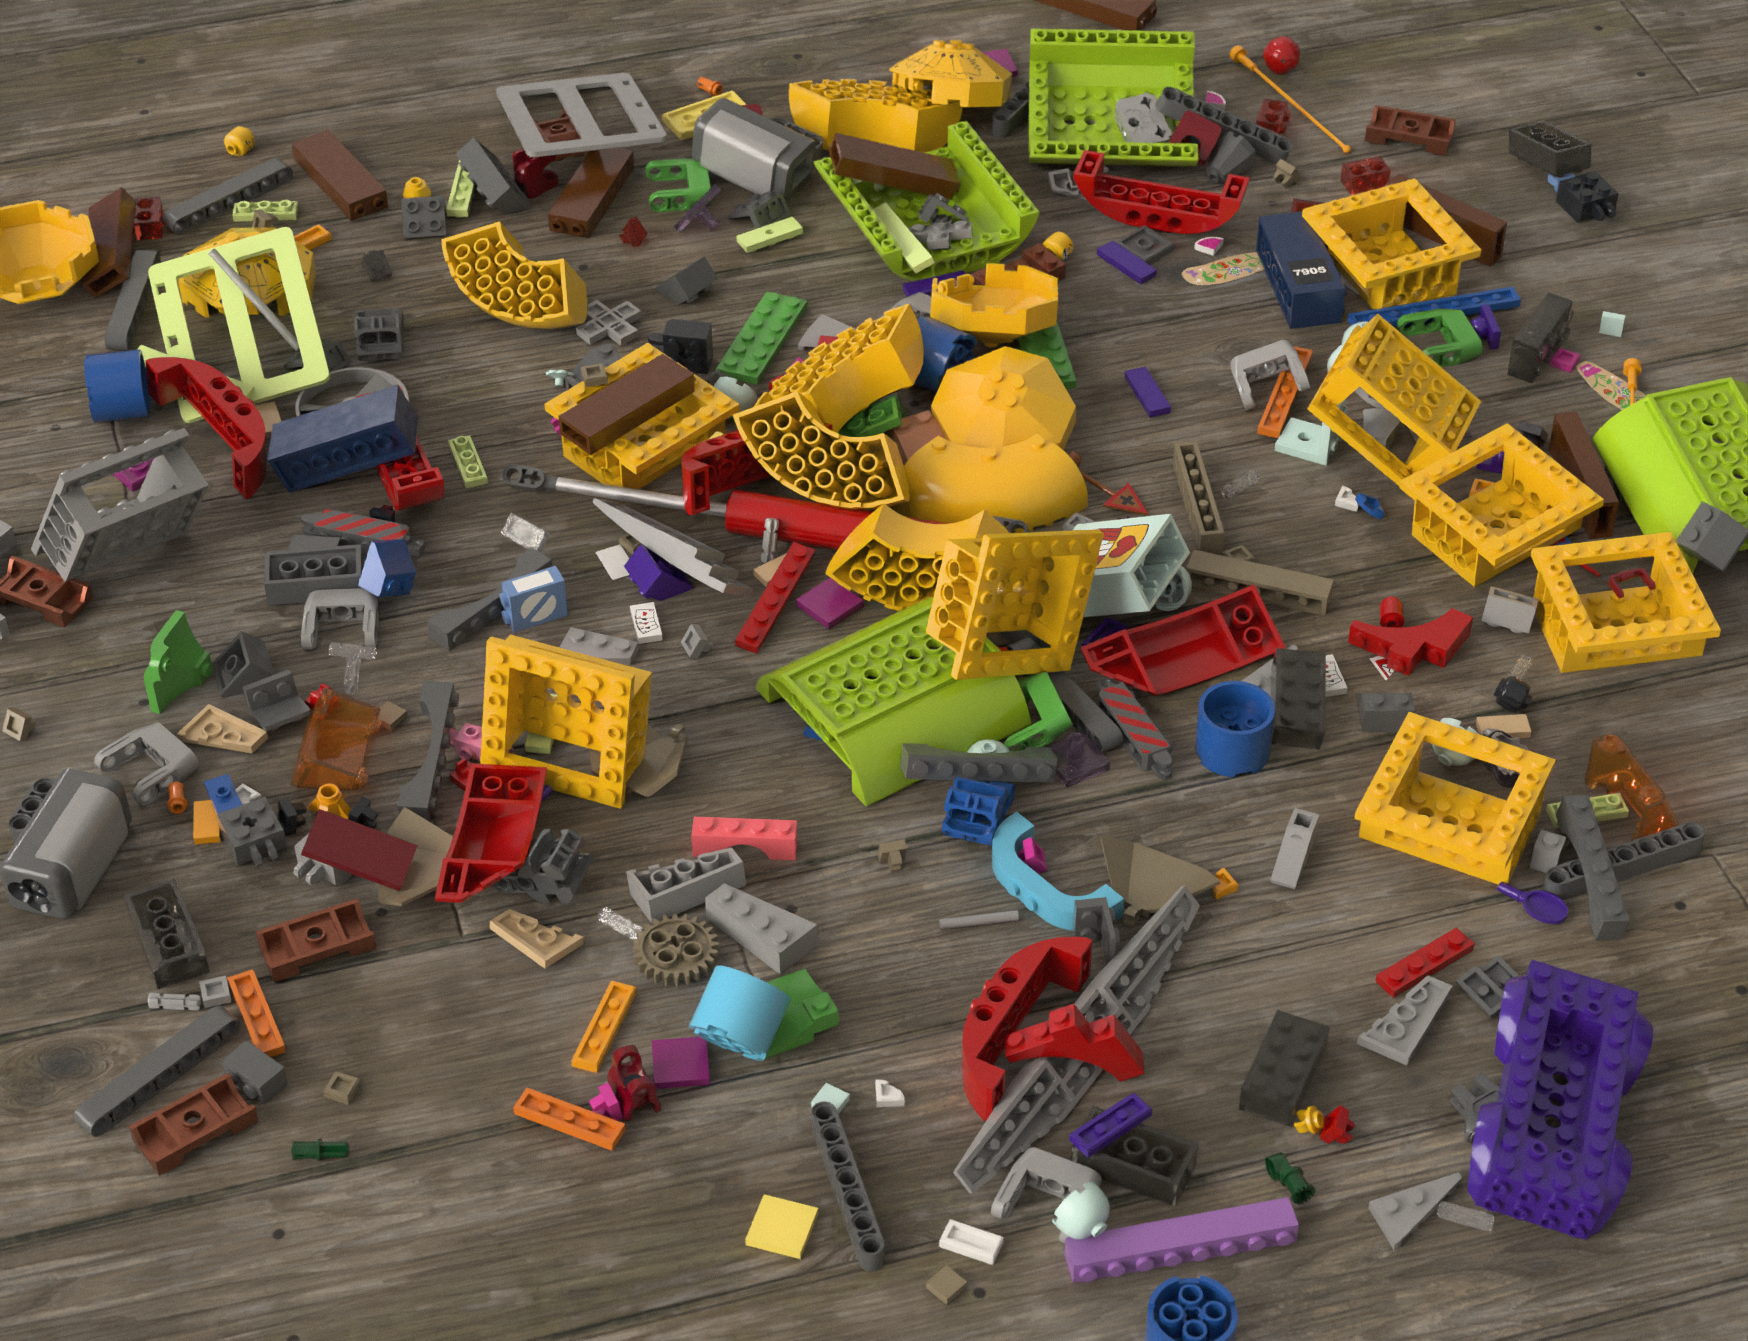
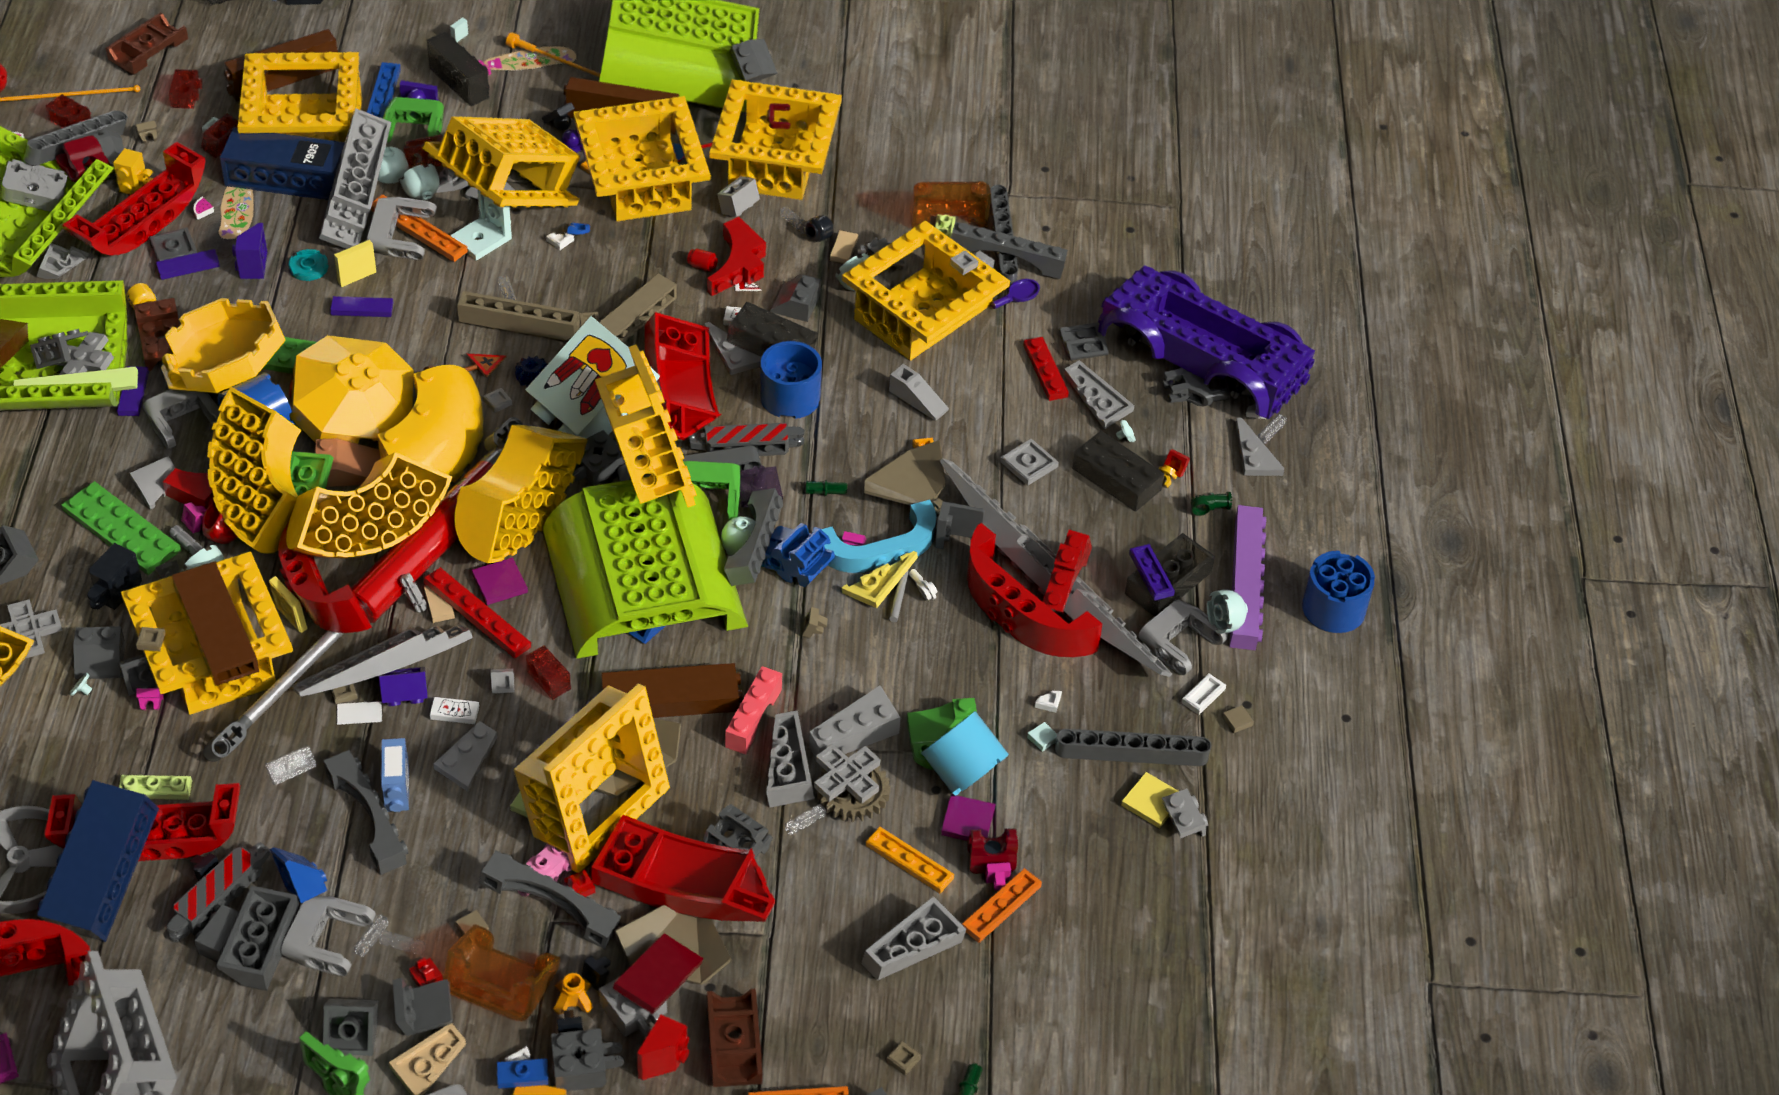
camera: 75 degrees left, 5 degrees up
tan wing [490,909,584,969] -> none
none -> yellow brick [113,148,153,195]
none -> light grey axle [170,525,202,555]
none -> dark purple slope [232,223,268,279]
none -> teal tile [288,249,329,281]
none -> light grey slope [319,108,391,249]
none -> light yellow tile [334,240,376,287]
none -> clear red brick [526,645,571,700]
none -> reddish brown brick [601,663,743,718]
none -> red slope [637,1015,689,1080]
none -> dark green axle [806,480,847,496]
none -> light grey plate [814,744,881,803]
none -> light yellow wing [842,551,918,608]
none -> light grey wedge [861,896,966,980]
none -> white plate [909,569,938,601]
none -> light grey plate [950,251,978,275]
none -> light grey plate [1000,439,1059,486]
none -> light aqua plant [1116,420,1136,442]
none -> light grey bracket [1162,788,1208,838]

